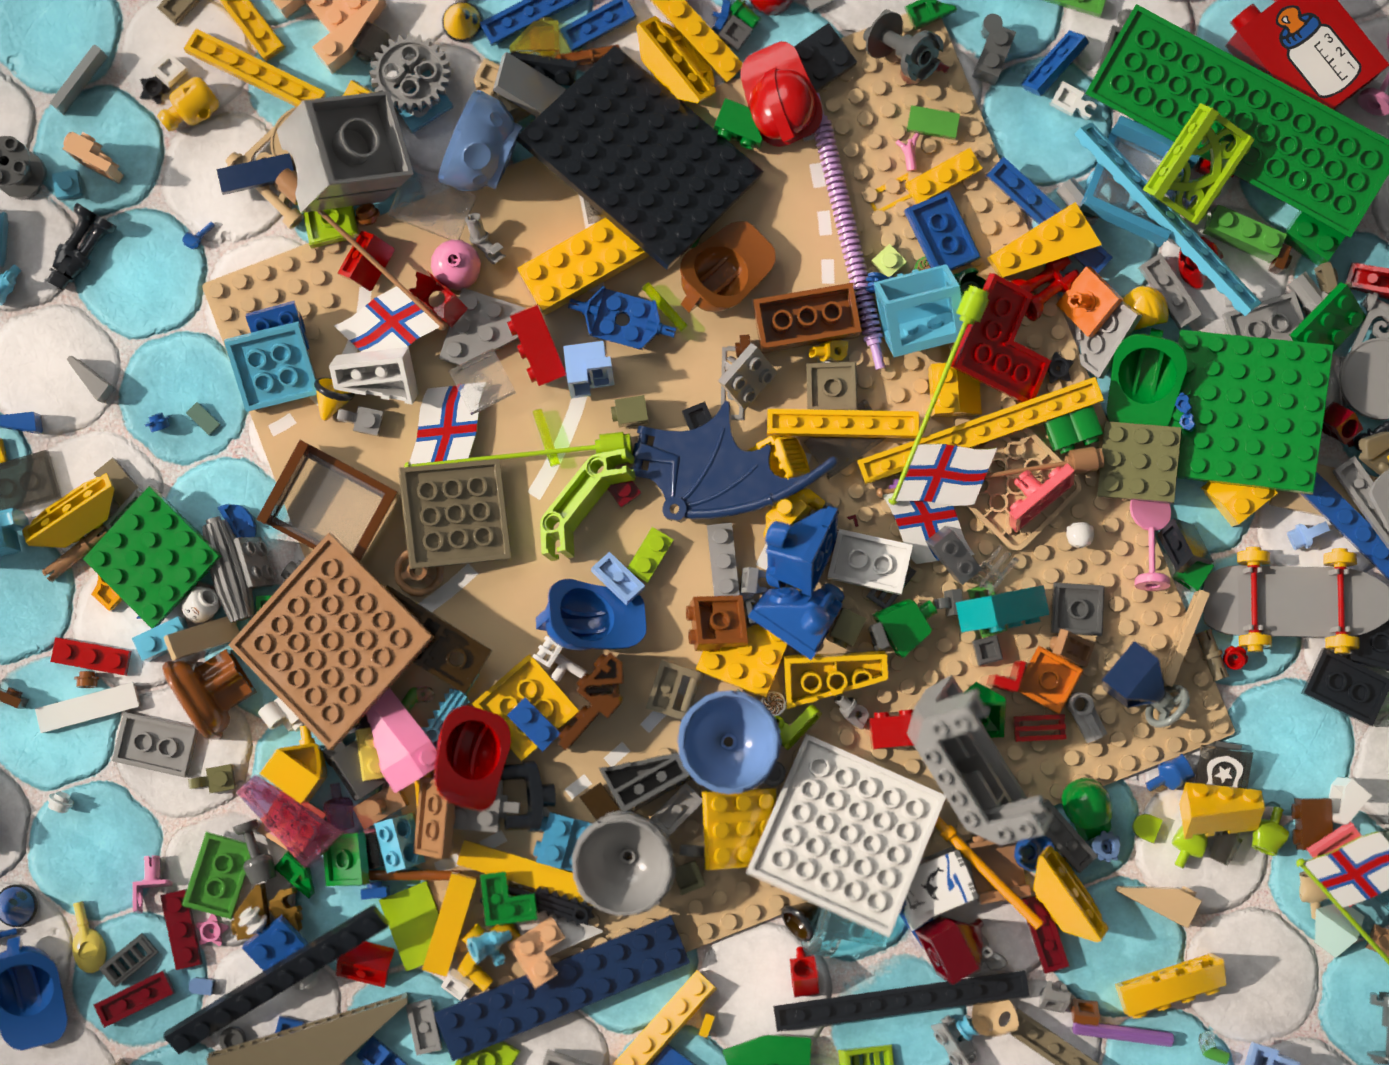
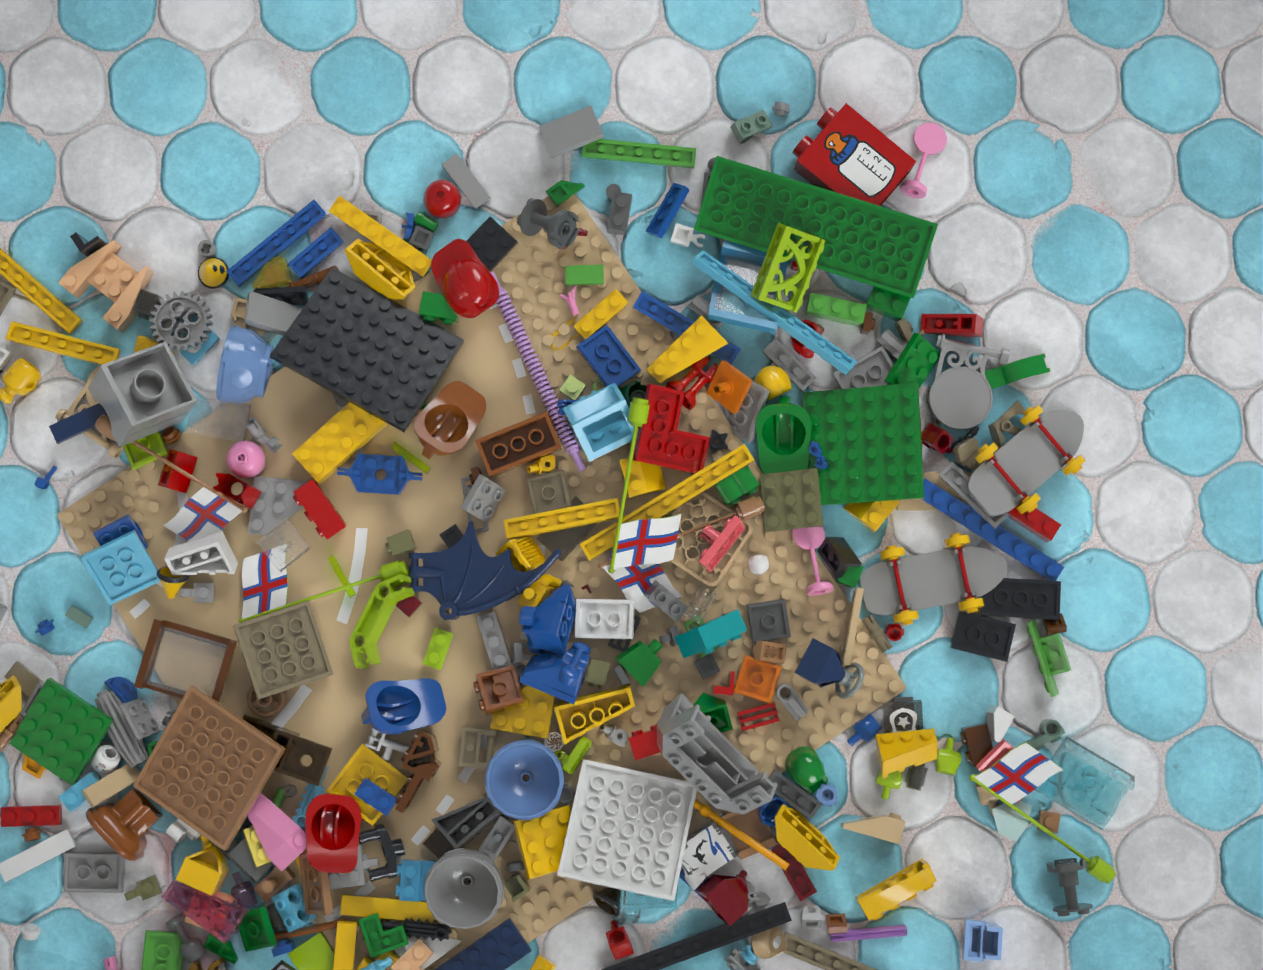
camera: 10 degrees left, 0 degrees up
light blue plate [563,341,615,398] -> none
light blue plate [591,552,645,605] -> none
lime tile [1132,814,1163,844] -> none
arm [1198,1031,1230,1065] -> none
light blue piece [1287,521,1330,550] -> none

